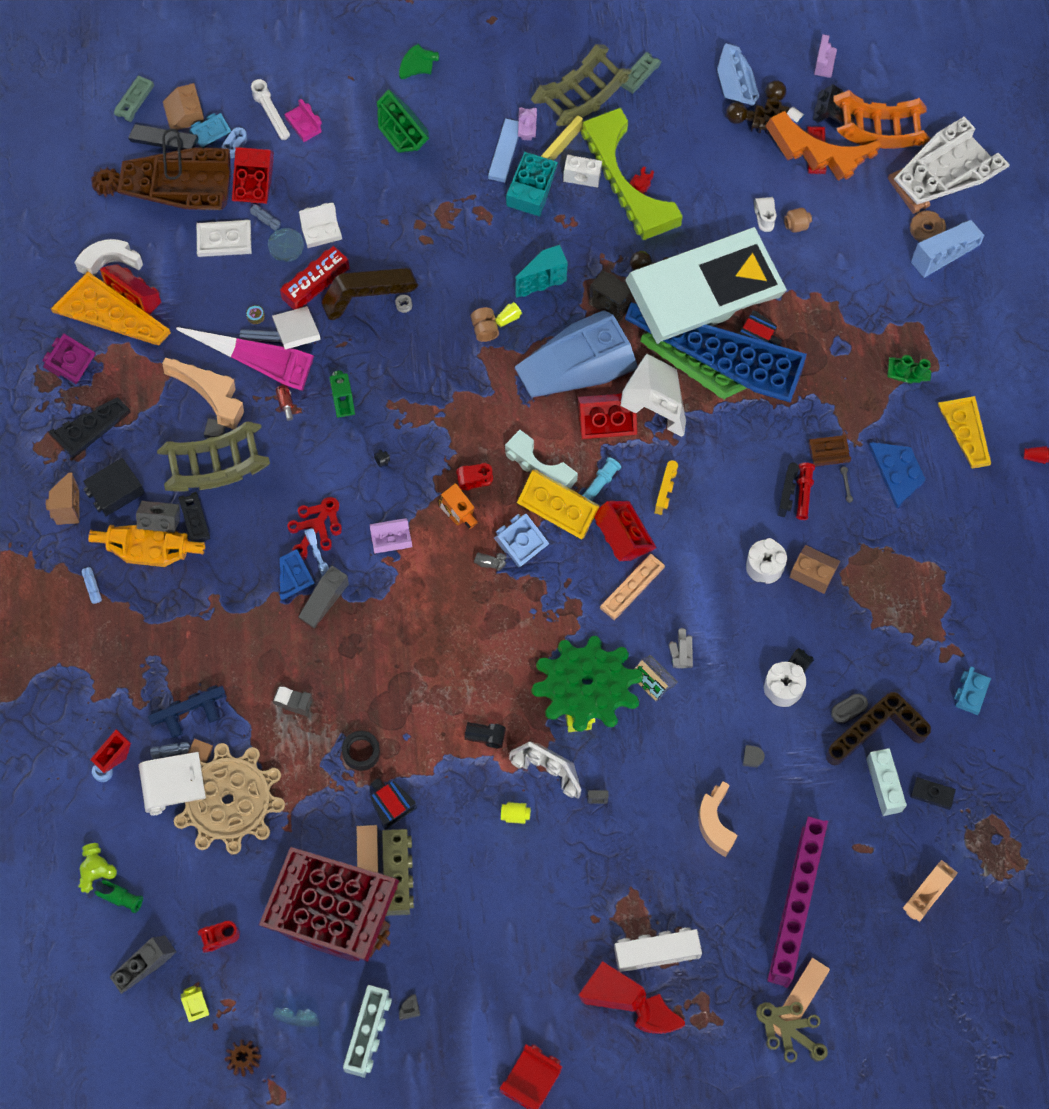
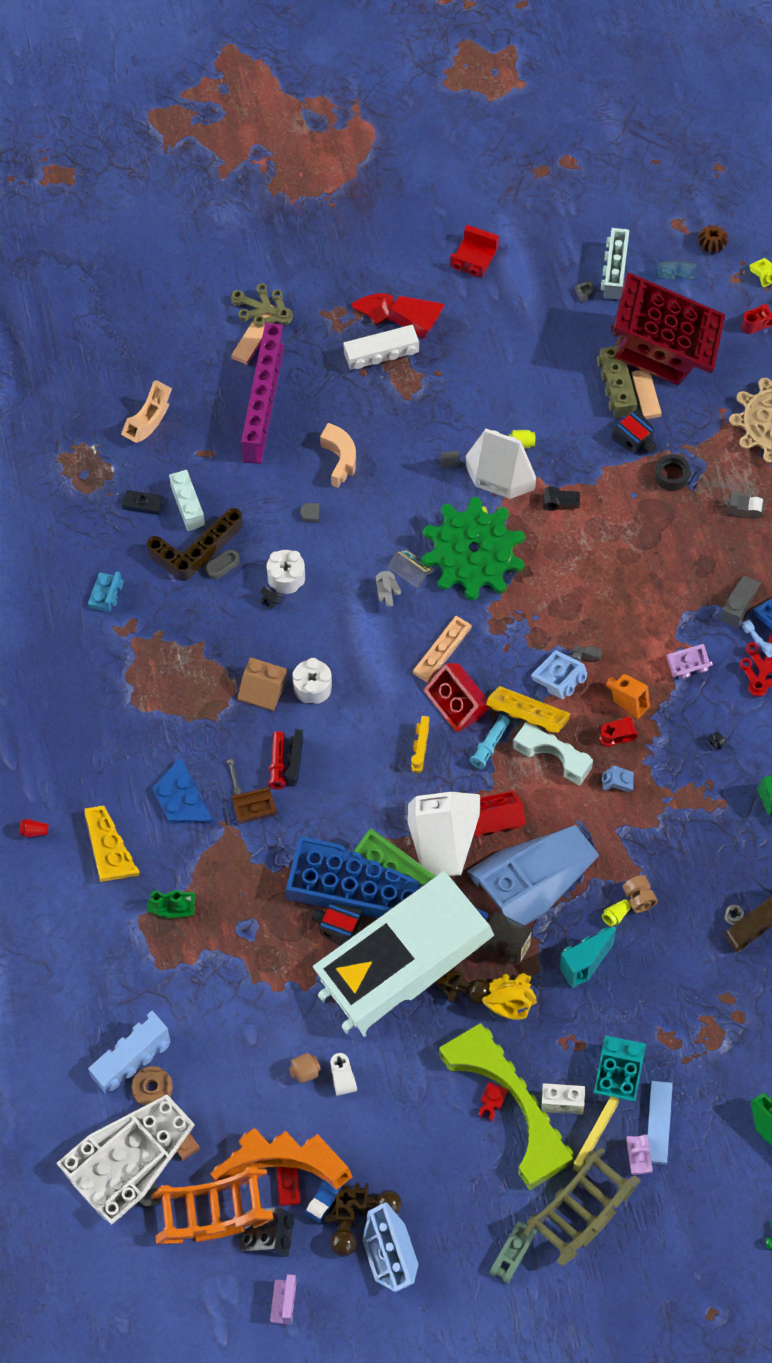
camera: 175 degrees right, 5 degrees down
none -> yellow helmet [482,973,537,1020]
none -> medium blue bracket [602,766,634,792]

